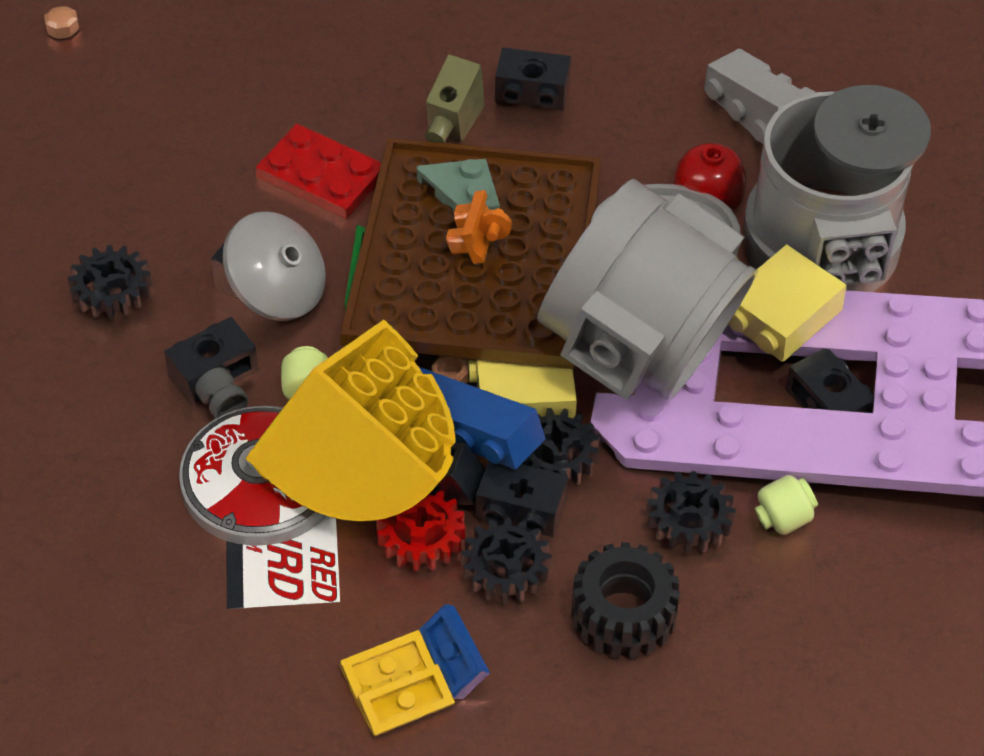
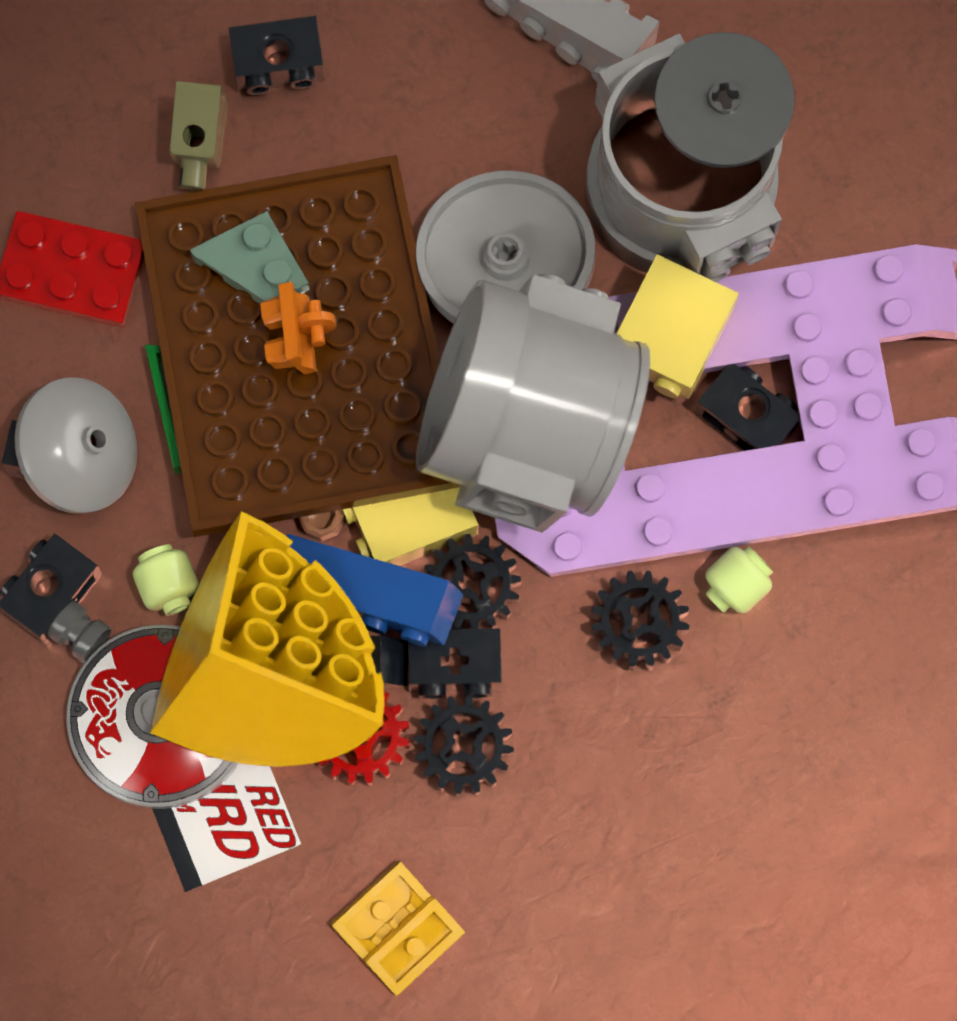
camera: 20 degrees left, 25 degrees up
blue plate [419,604,490,700] -> none
black tyre [571,542,680,659] -> none
red cylinder [674,143,746,210] -> none

